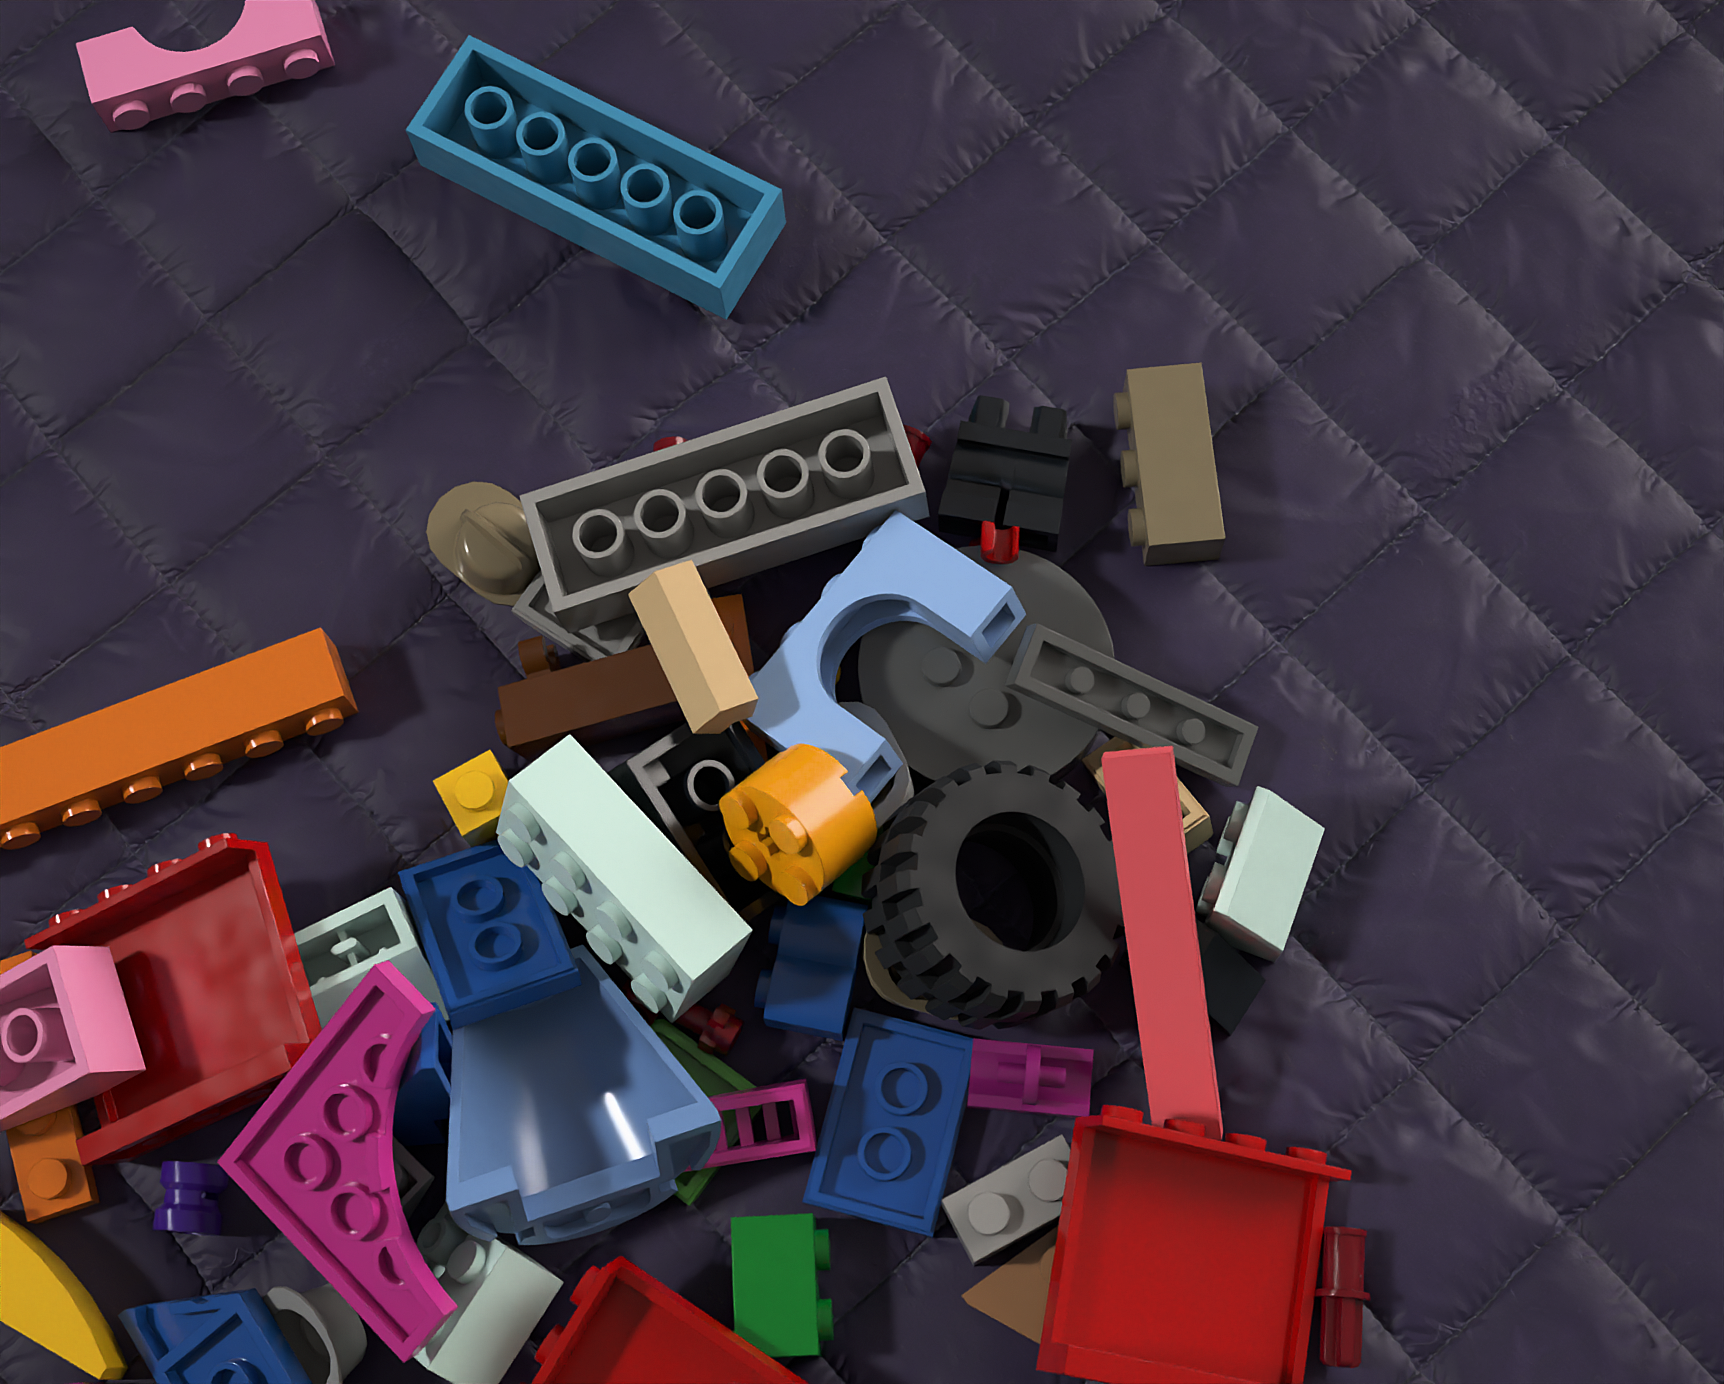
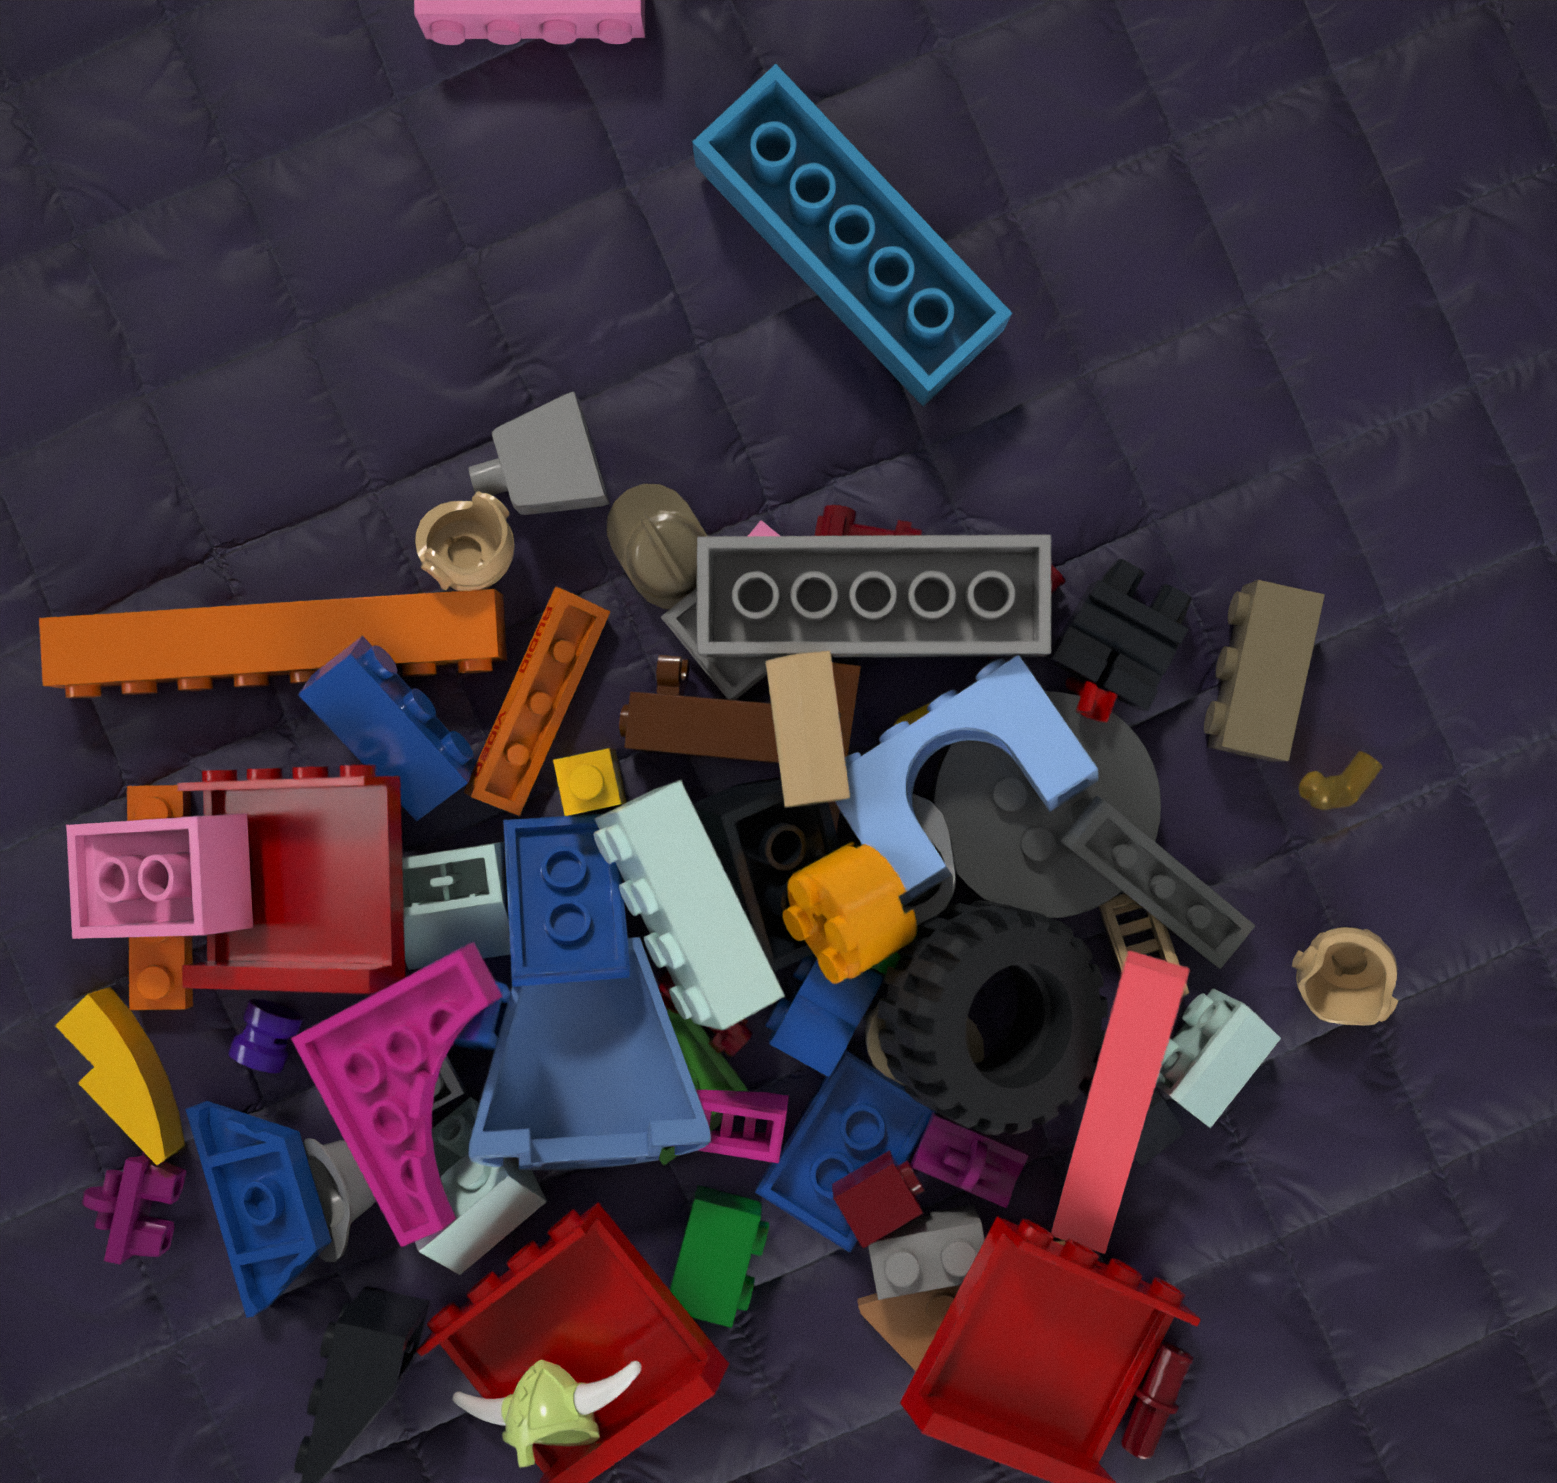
camera: 10 degrees right, 15 degrees up
none -> blue brick [298,635,476,821]
none -> tan cap [415,491,515,591]
none -> orange plate [464,587,610,816]
none -> light grey torso [468,392,610,515]
none -> dark red brick [832,1150,925,1248]
none -> tan cap [1292,927,1399,1025]
none -> clear yellow arm [1298,751,1383,810]

